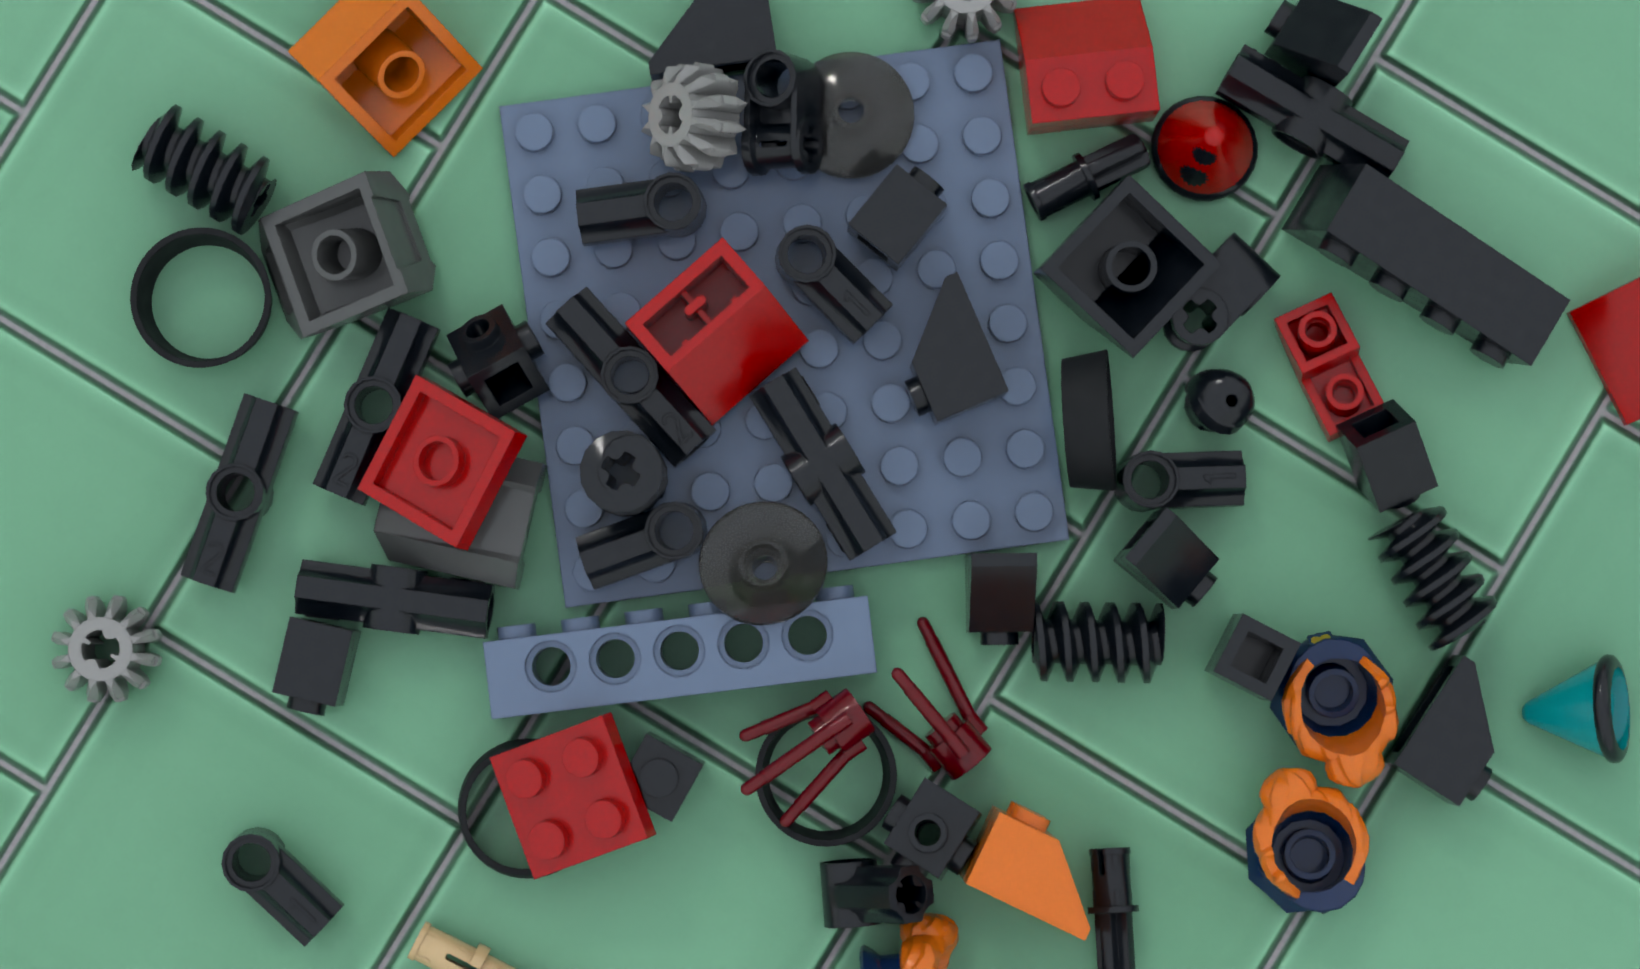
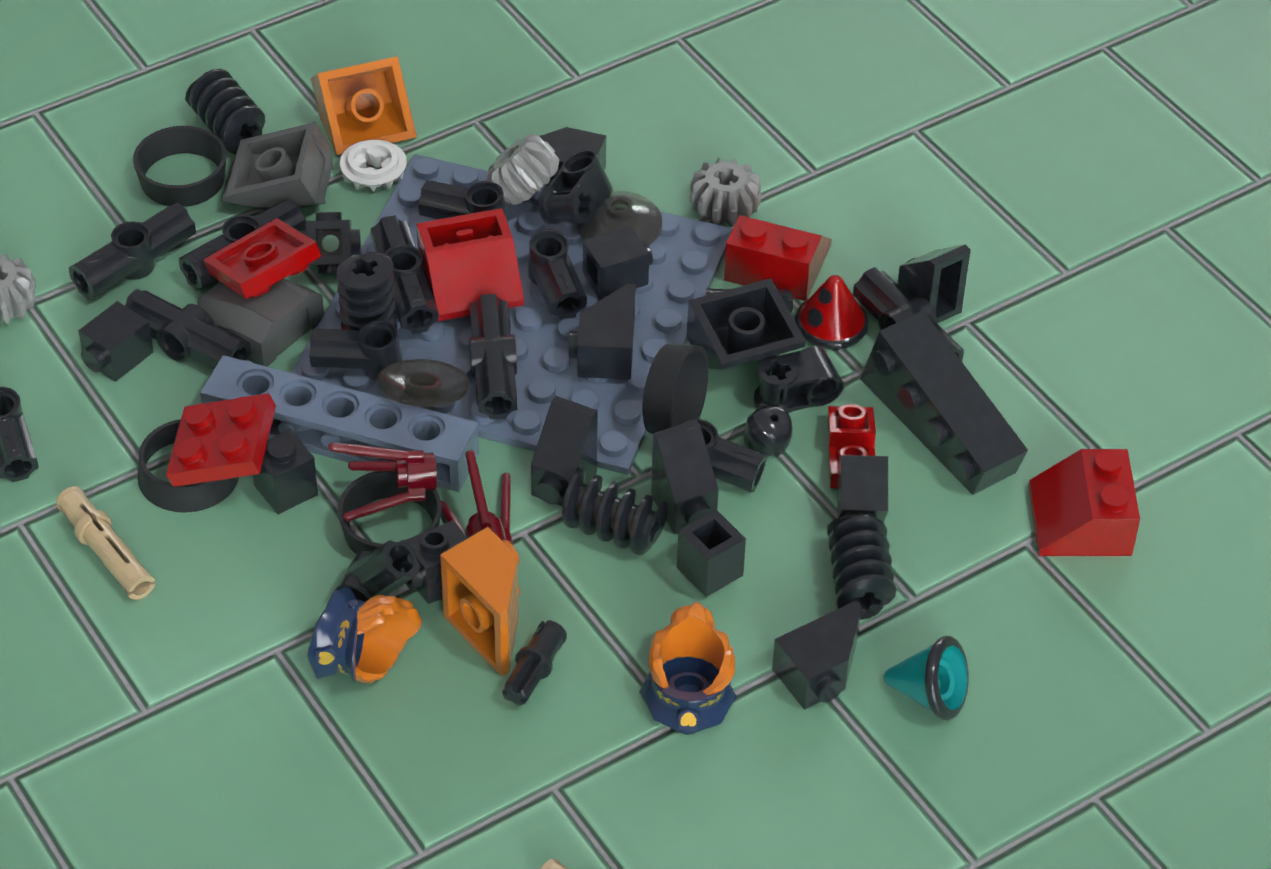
camera: 30 degrees right, 40 degrees down
piece [1270,631,1399,788] -> none
none -> white gear [340,140,407,193]

